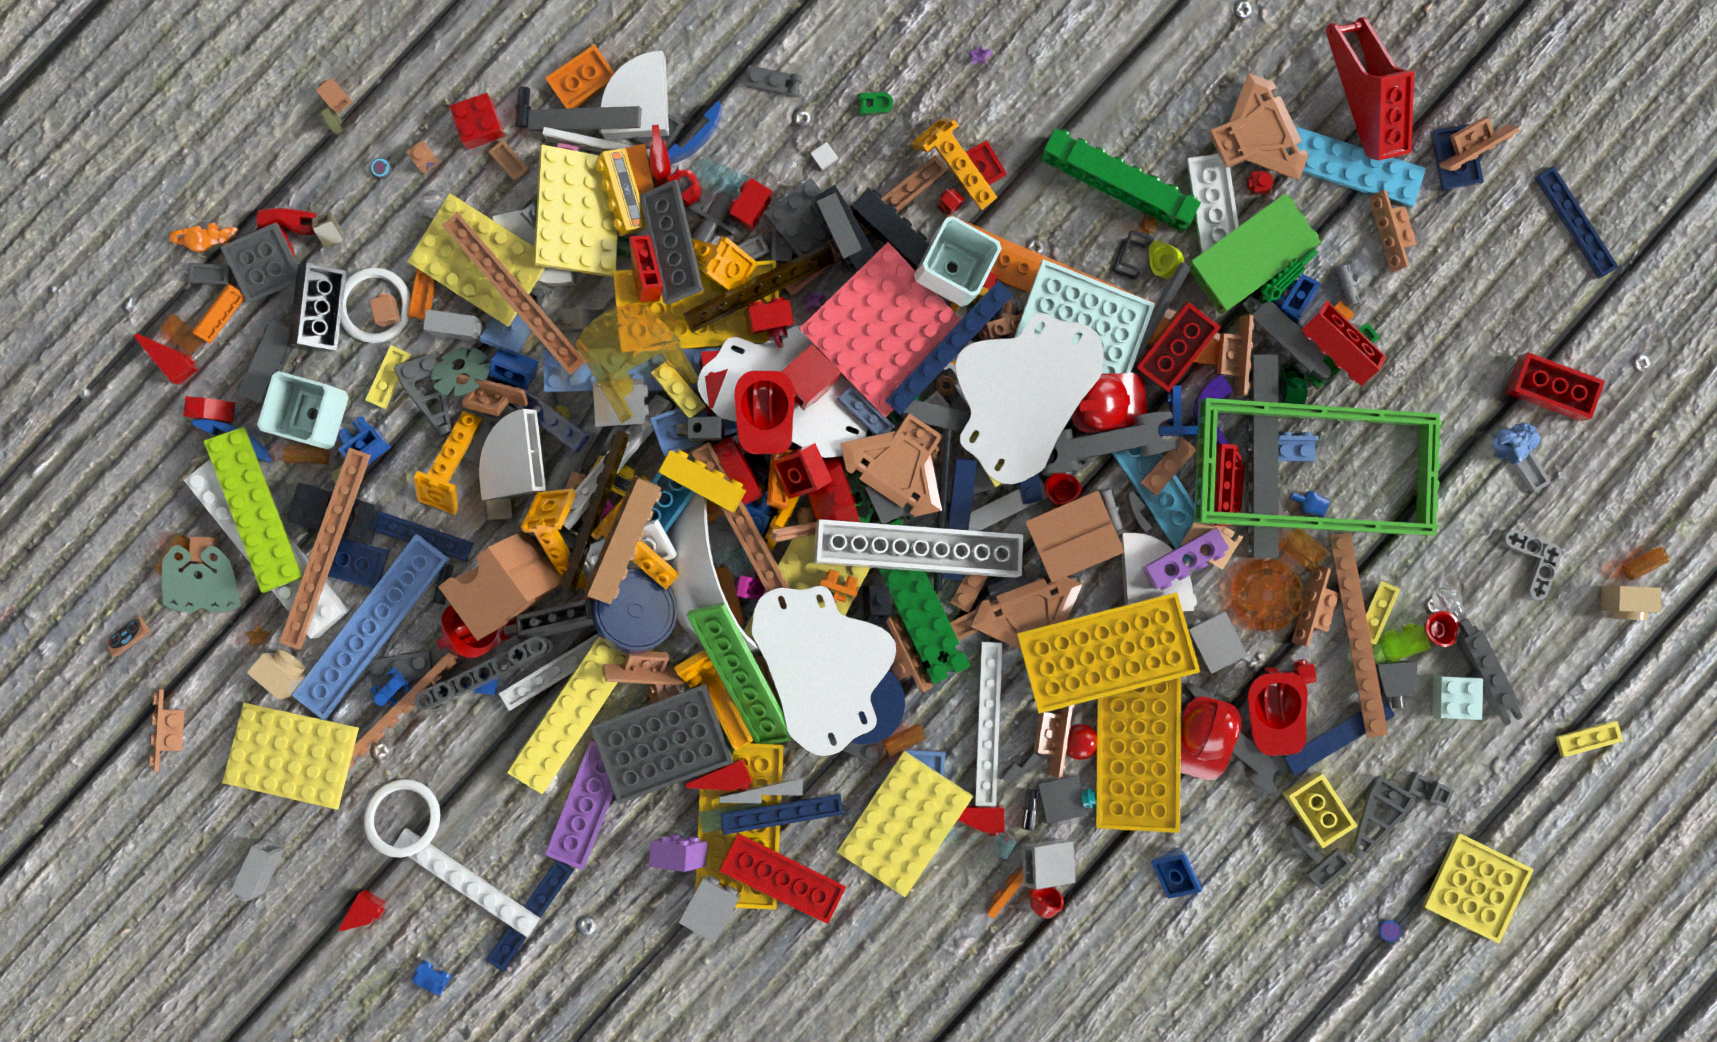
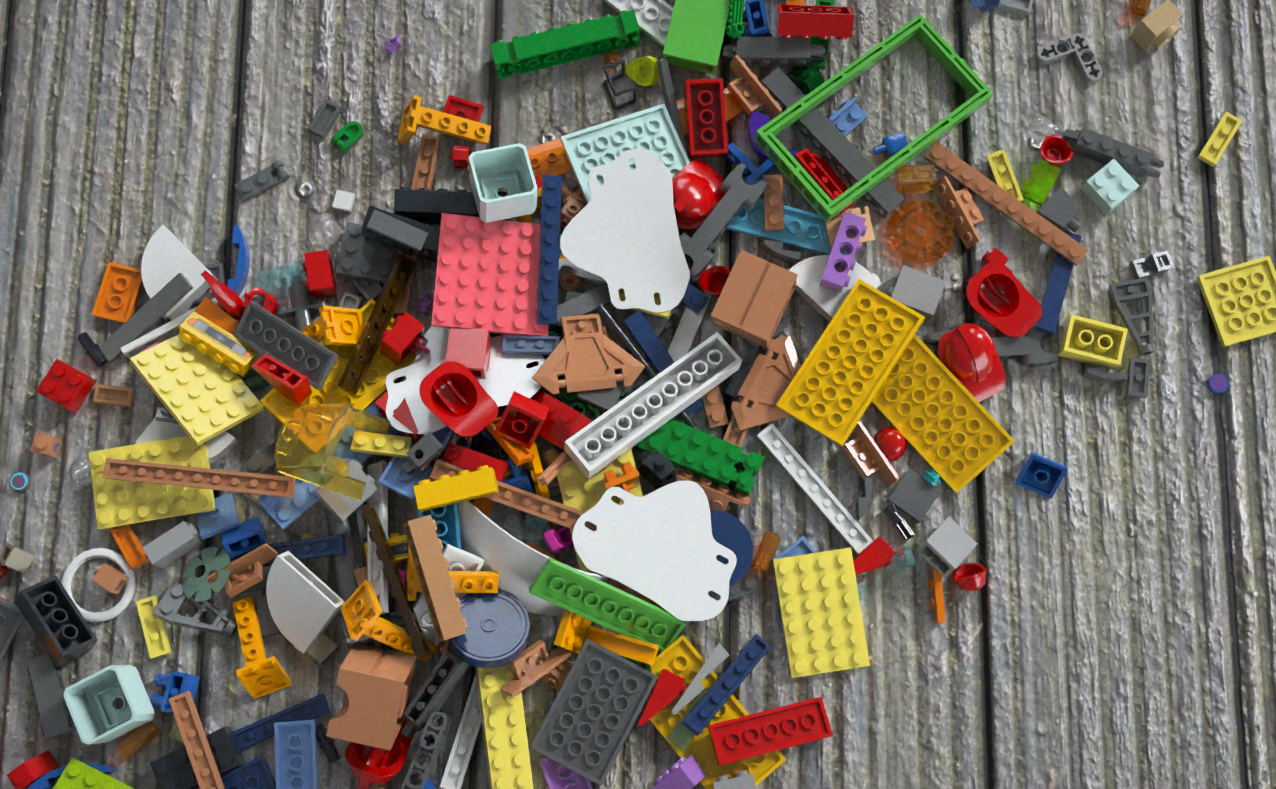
camera: 45 degrees left, 10 degrees down
none -> dark grey tile [307,99,343,140]

